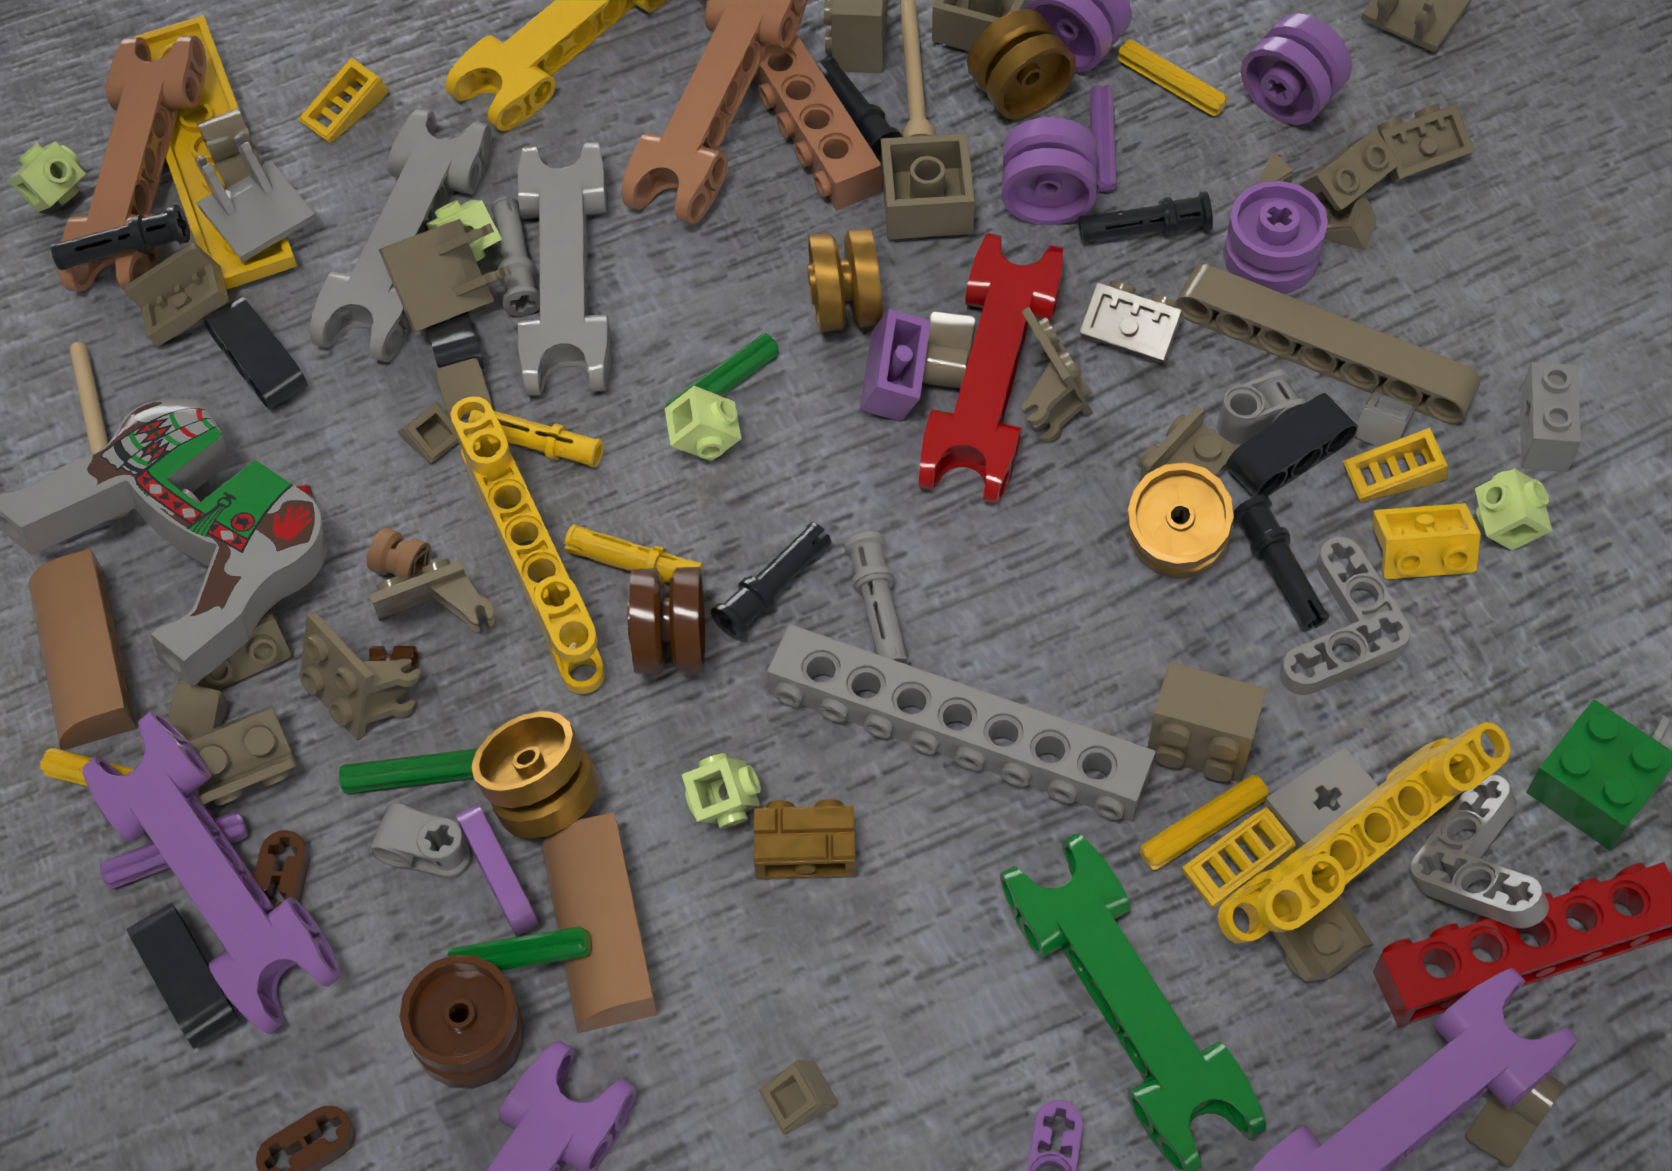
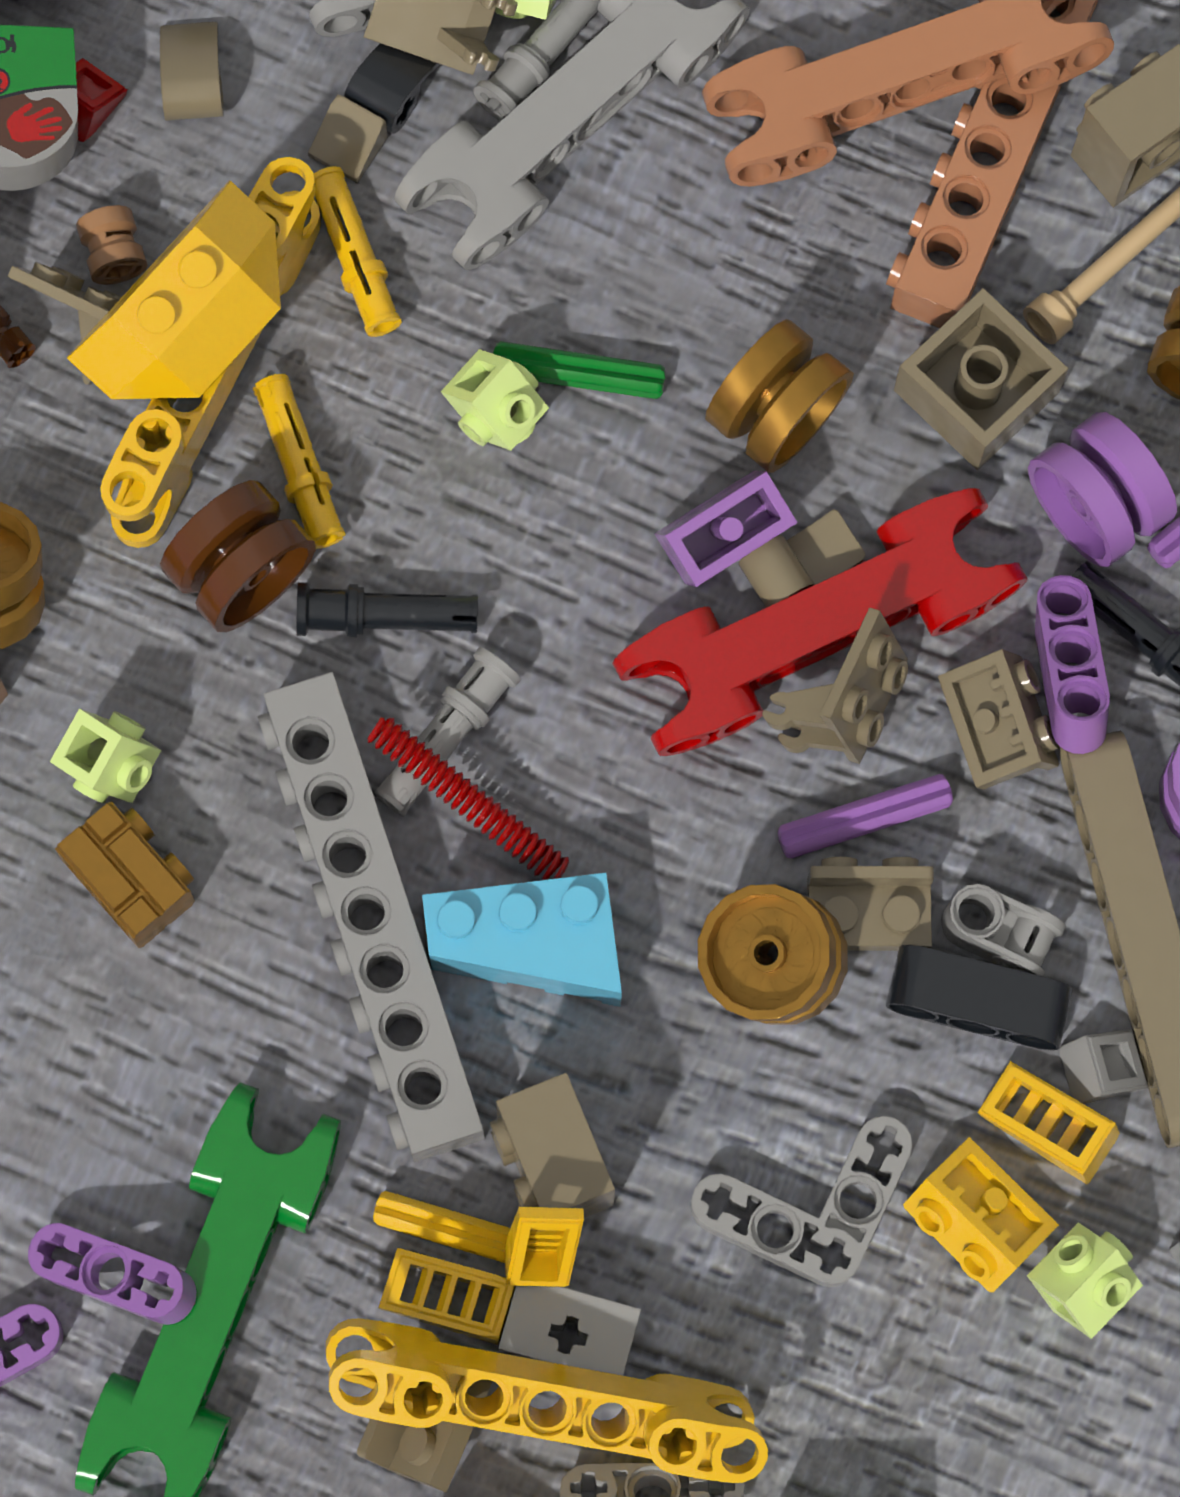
camera: 45 degrees right, 15 degrees up
dark tan slope [397,401,459,464] -> none
black pin [817,57,903,162] -> none
black pin [1233,495,1329,631] -> none
none -> medium lavender beam [28,1223,196,1325]
none -> yellow wedge [66,180,281,400]
none -> dark tan panel [160,22,224,121]
none -> red piece [367,717,569,880]
none -> medium azure wedge [422,873,622,1007]
none -> yellow slope [505,1207,584,1287]
none -> medium lavender axle [778,774,953,858]
none -> medium lavender beam [1035,575,1110,754]

